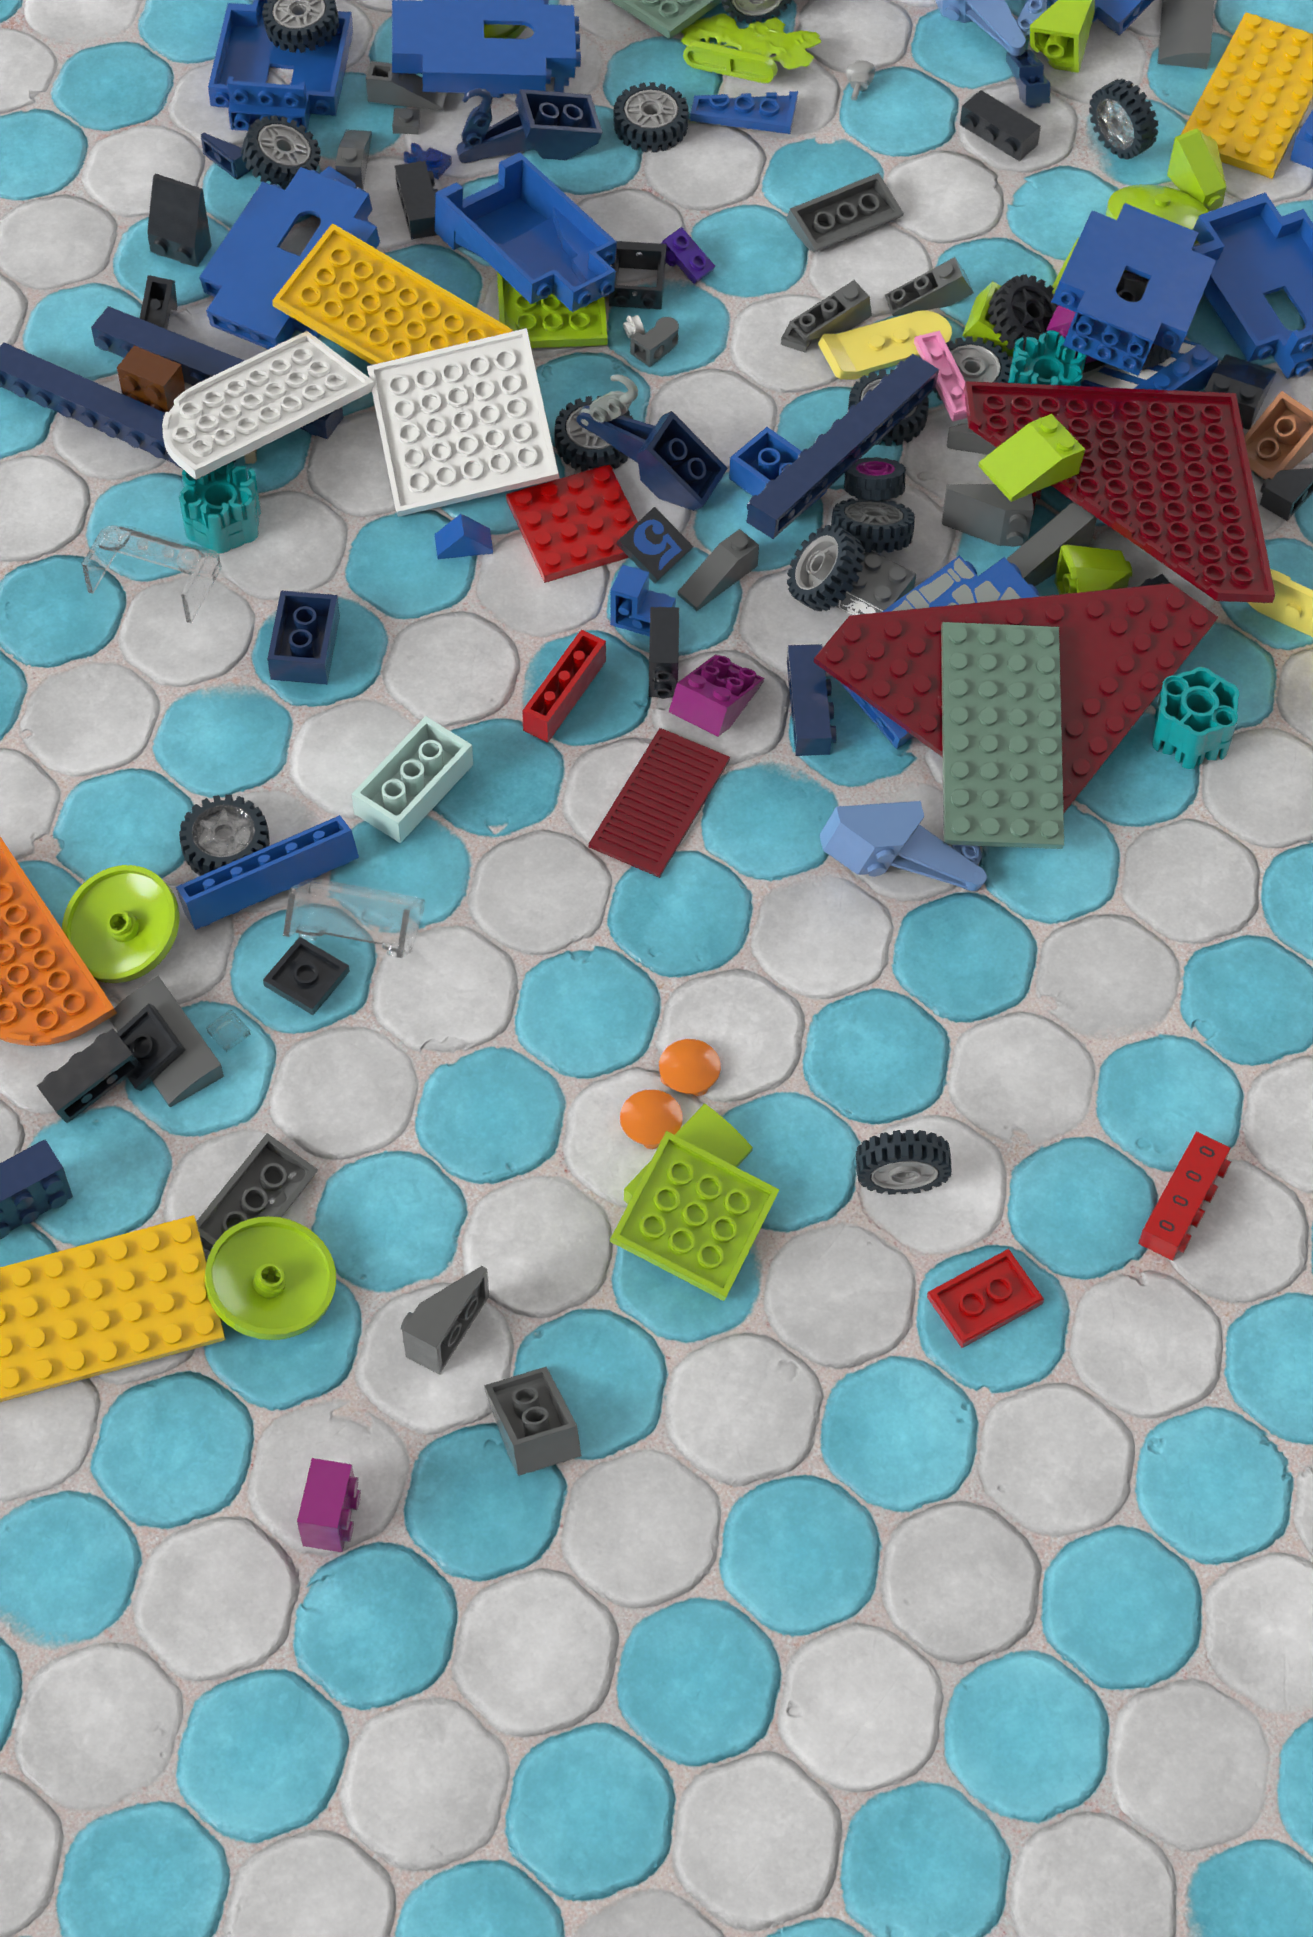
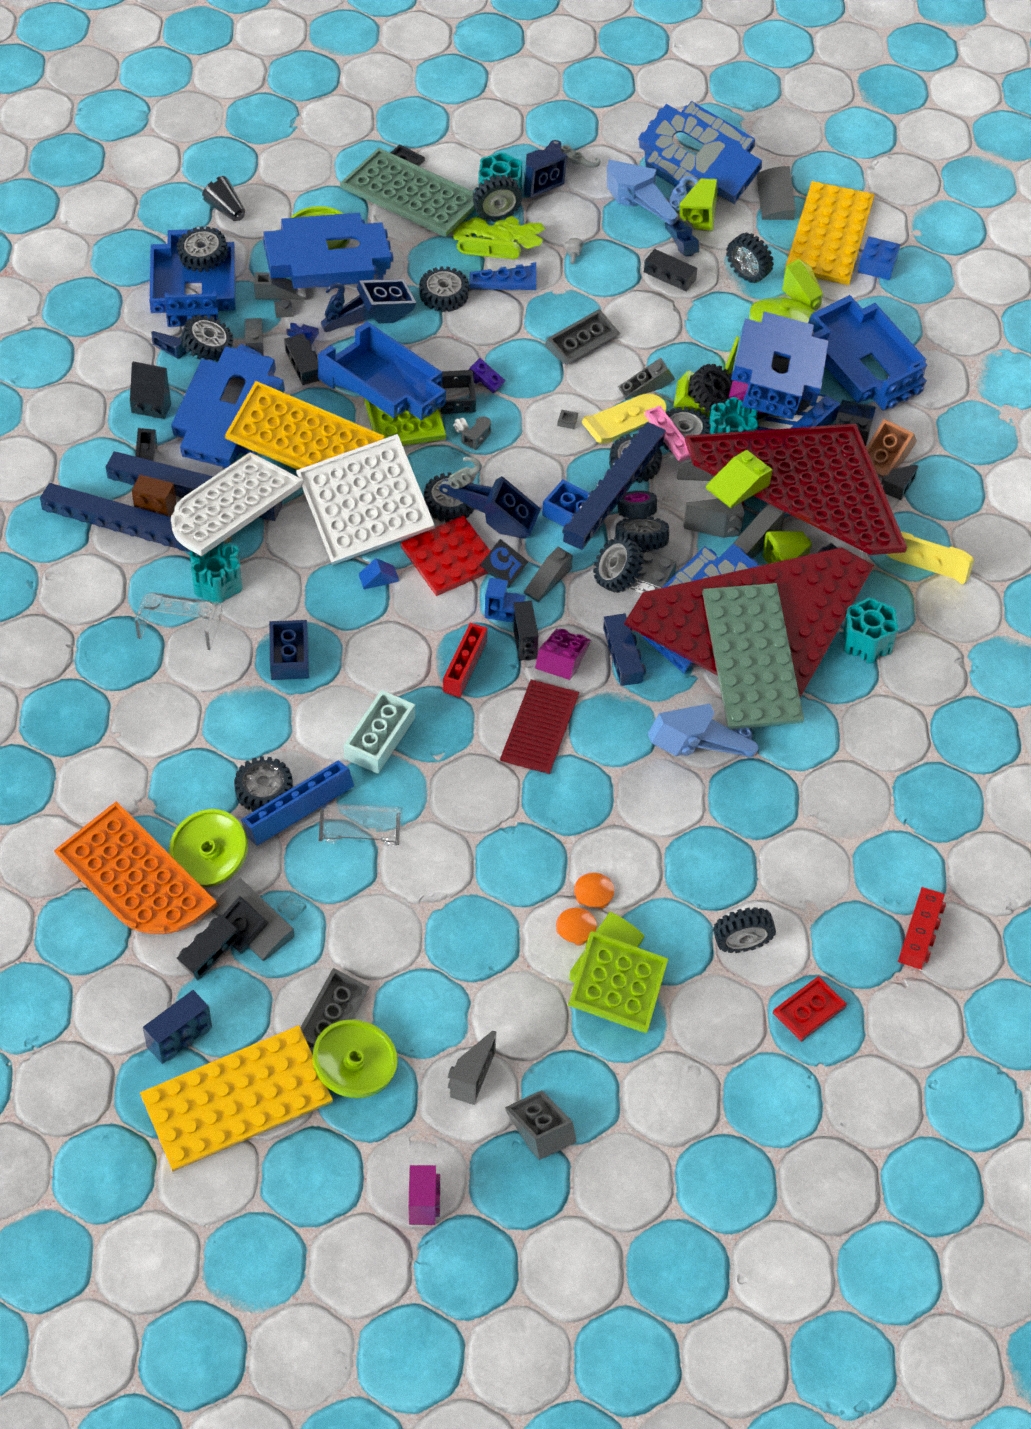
camera: 10 degrees left, 5 degrees down
black plate [263,937,350,1015] -> none
dark grey slope [789,280,872,341] -> none

